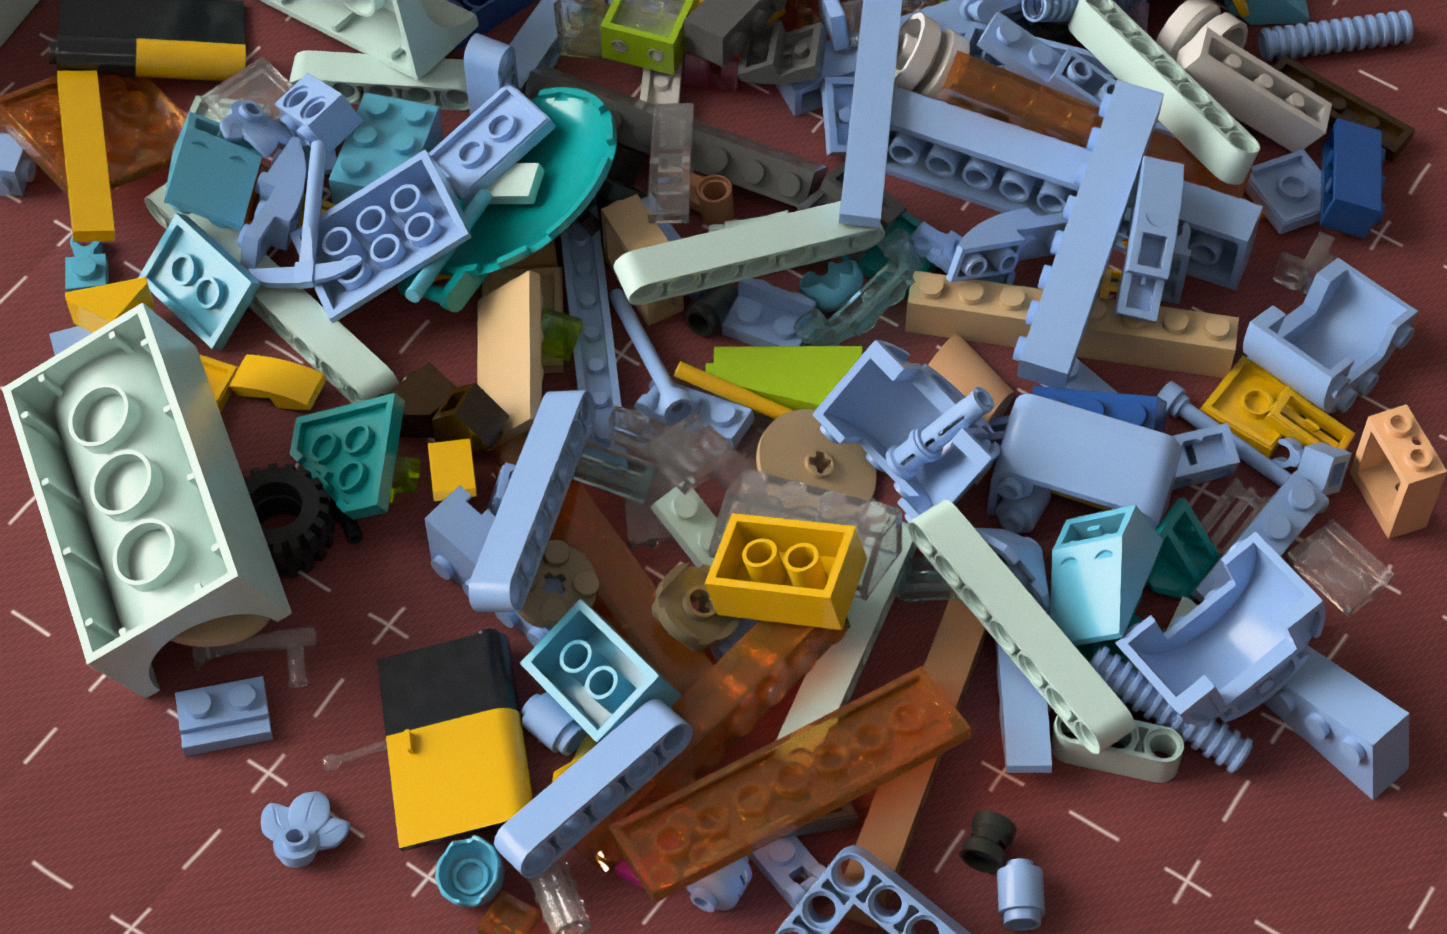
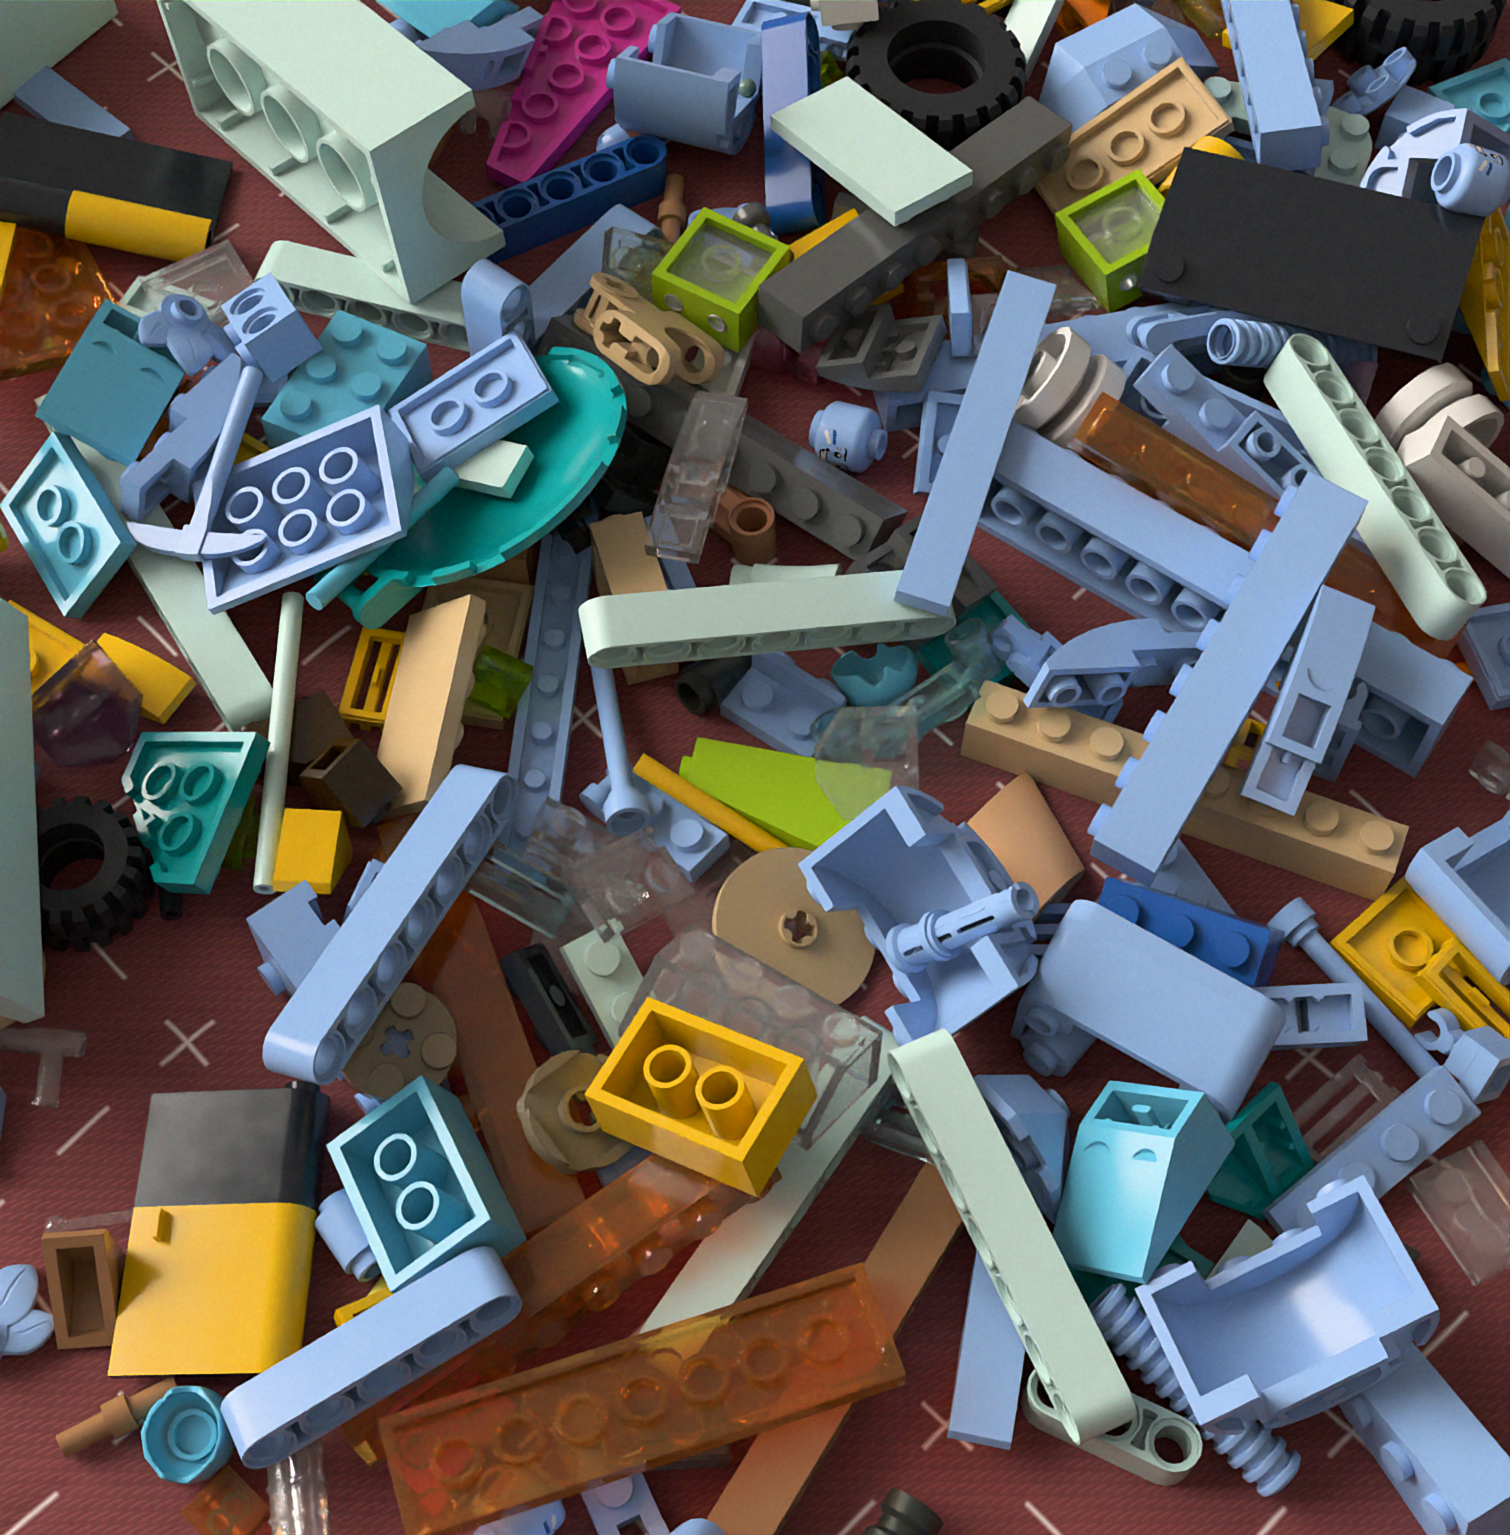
camera: 10 degrees right, 5 degrees up
none -> slope [31,640,143,768]
none -> medium nougat slope [41,1229,125,1350]
none -> medium nougat bar [56,1378,179,1458]
none -> light aqua piece [253,592,304,894]
none -> yellow tile [338,626,406,733]
none -> black hinge [498,943,598,1103]
none -> tan piece [572,272,725,385]
none -> light blue head [809,401,888,473]
none -> clear slope [815,705,919,820]

